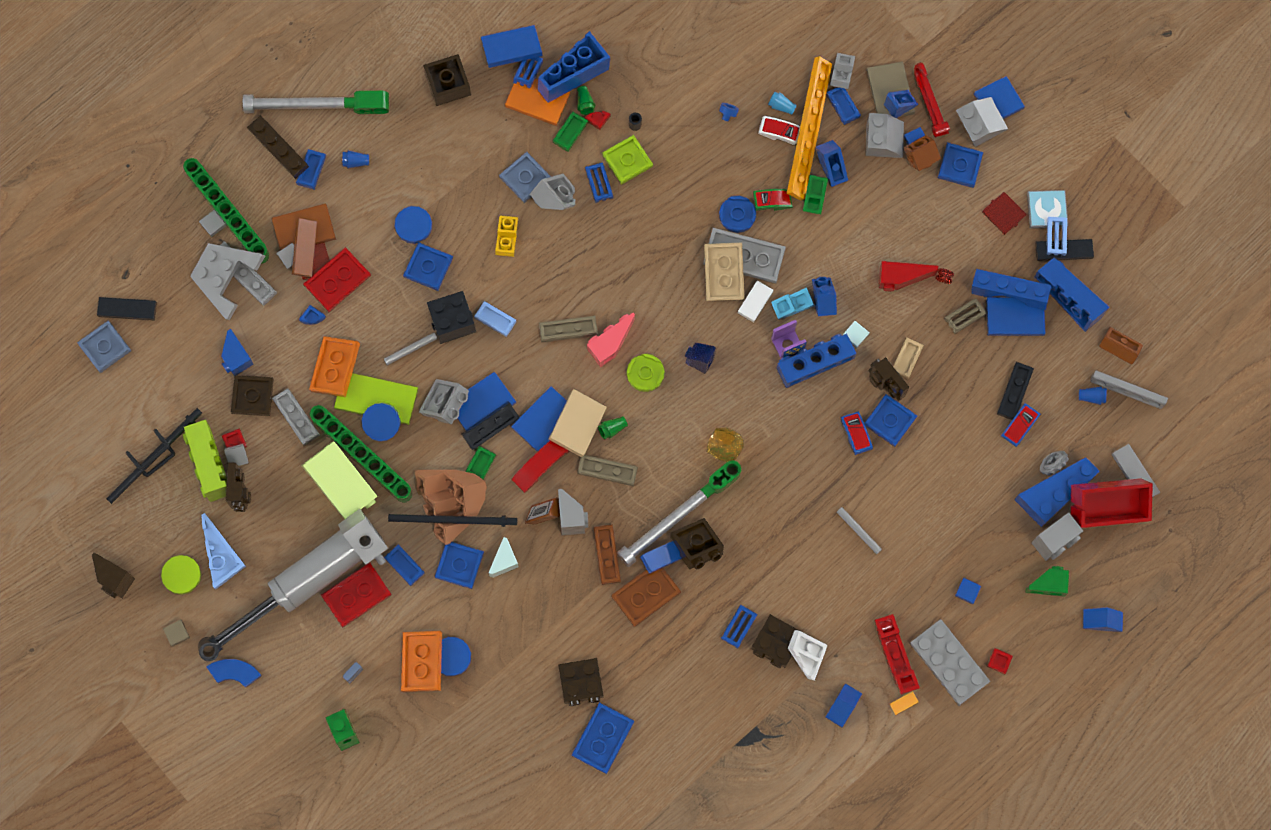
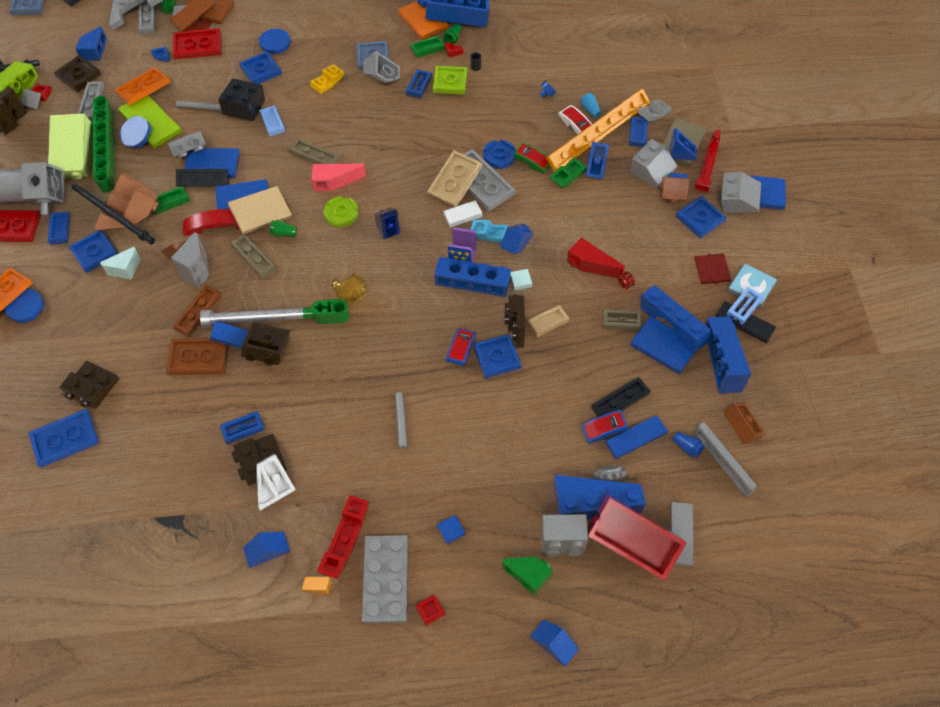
camera: 40 degrees right, 15 degrees down
none -> blue tile [605,415,668,459]

